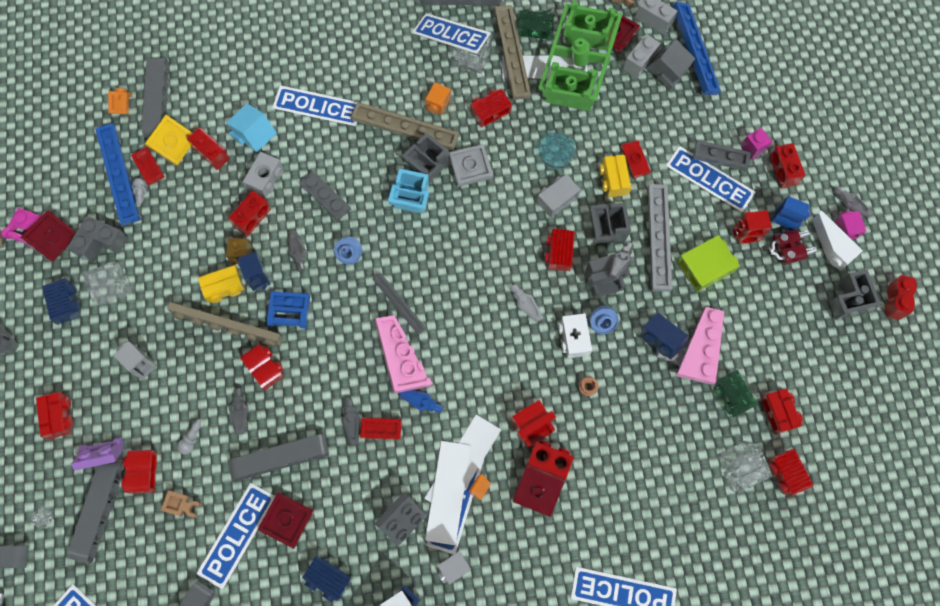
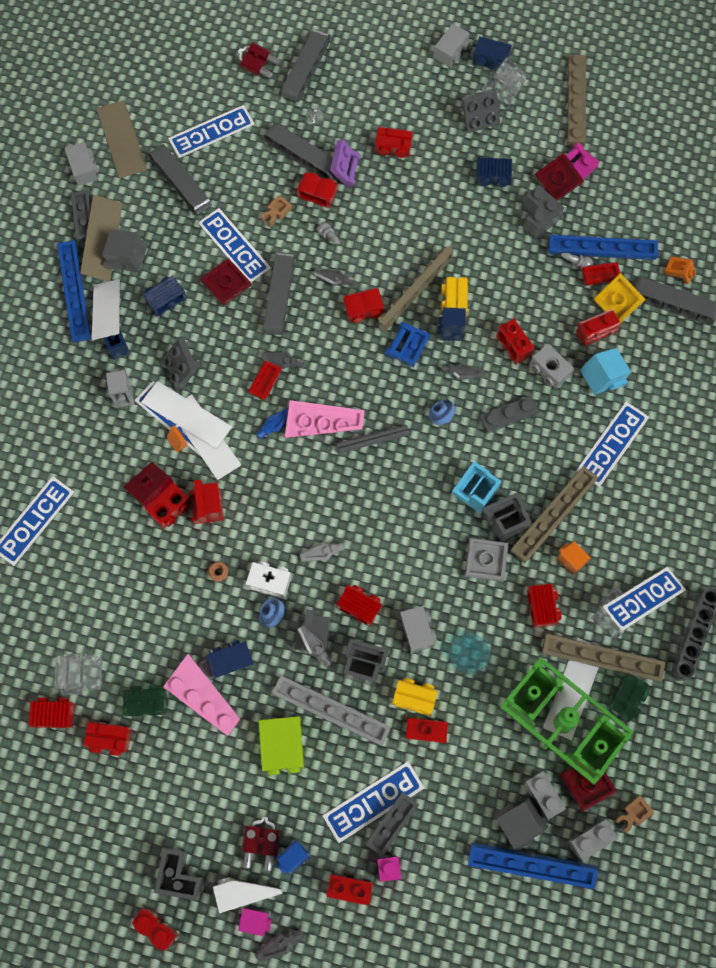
camera: 115 degrees right, 0 degrees up
clear plate [82,262,134,306] -> none
light grey brick [113,341,157,380] -> none
pearl gold brick [226,238,252,264] -> none
red brick [733,210,772,244] -> none

